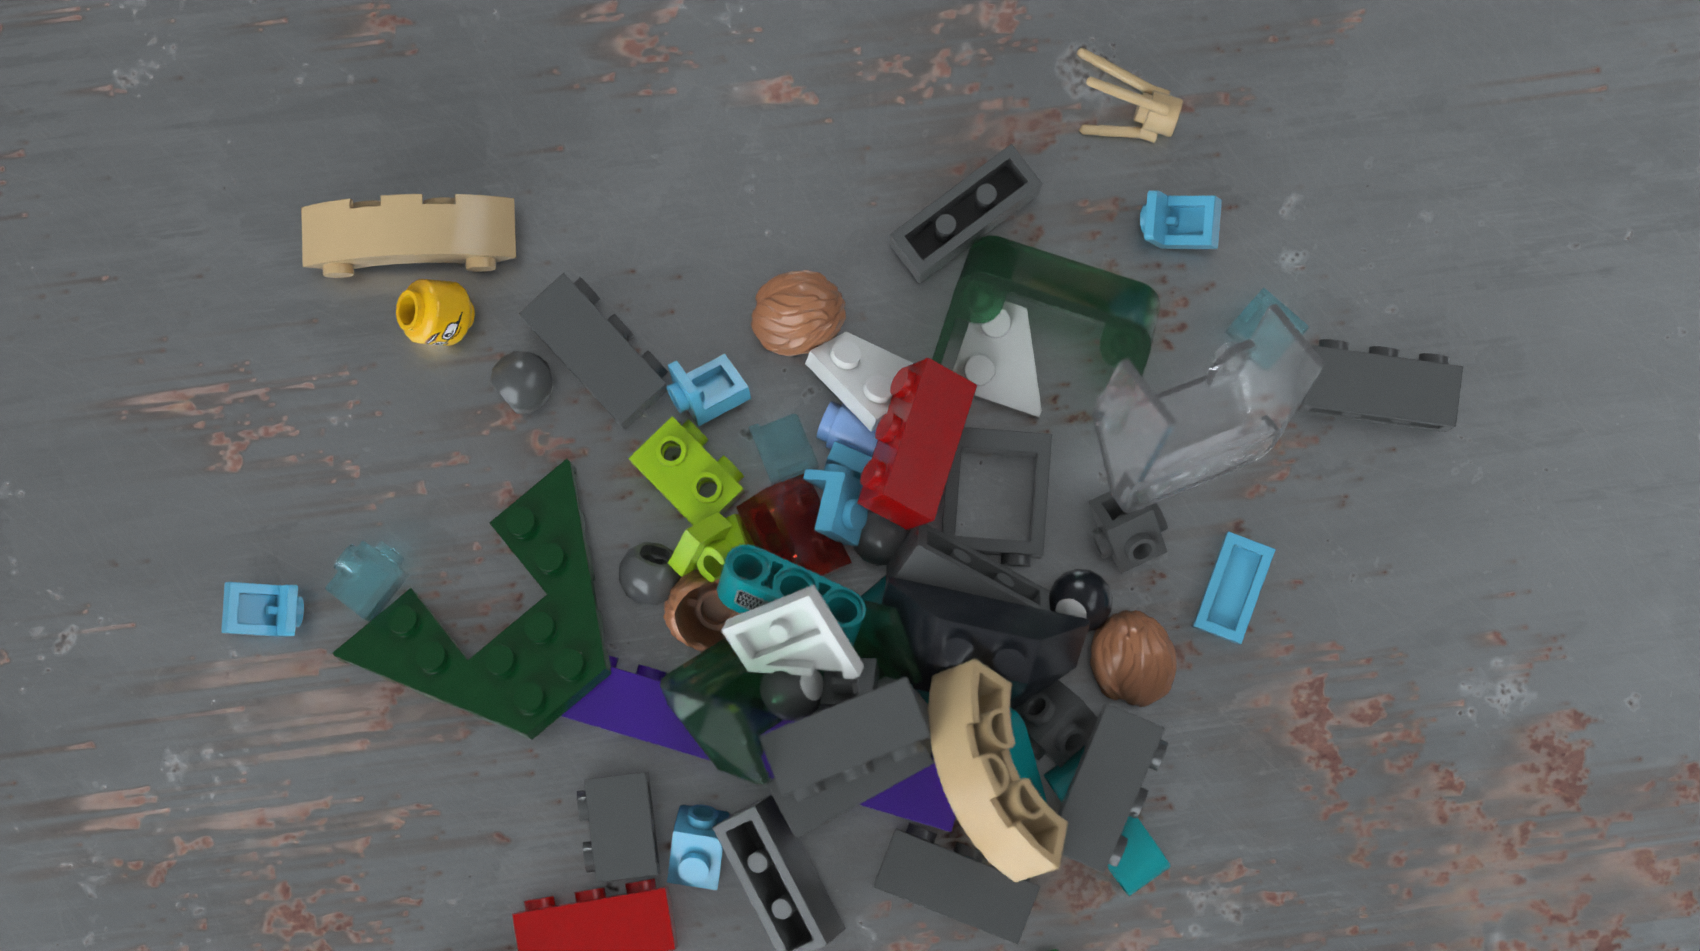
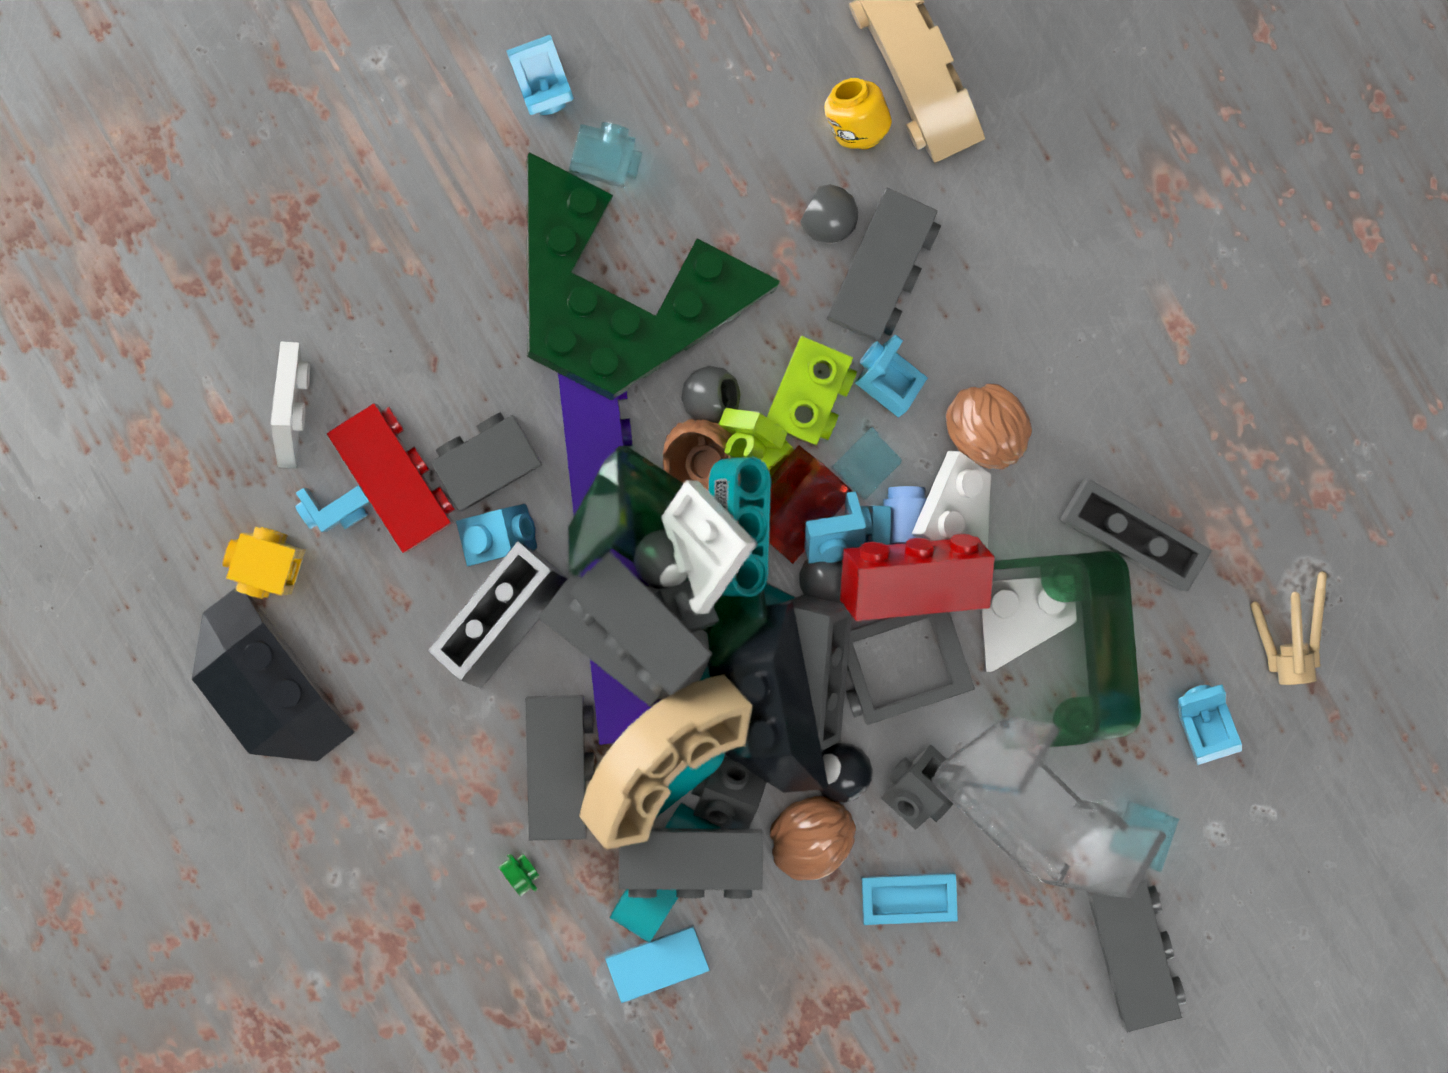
camera: 70 degrees right, 5 degrees up
none -> medium azure tile [605,925,710,1003]

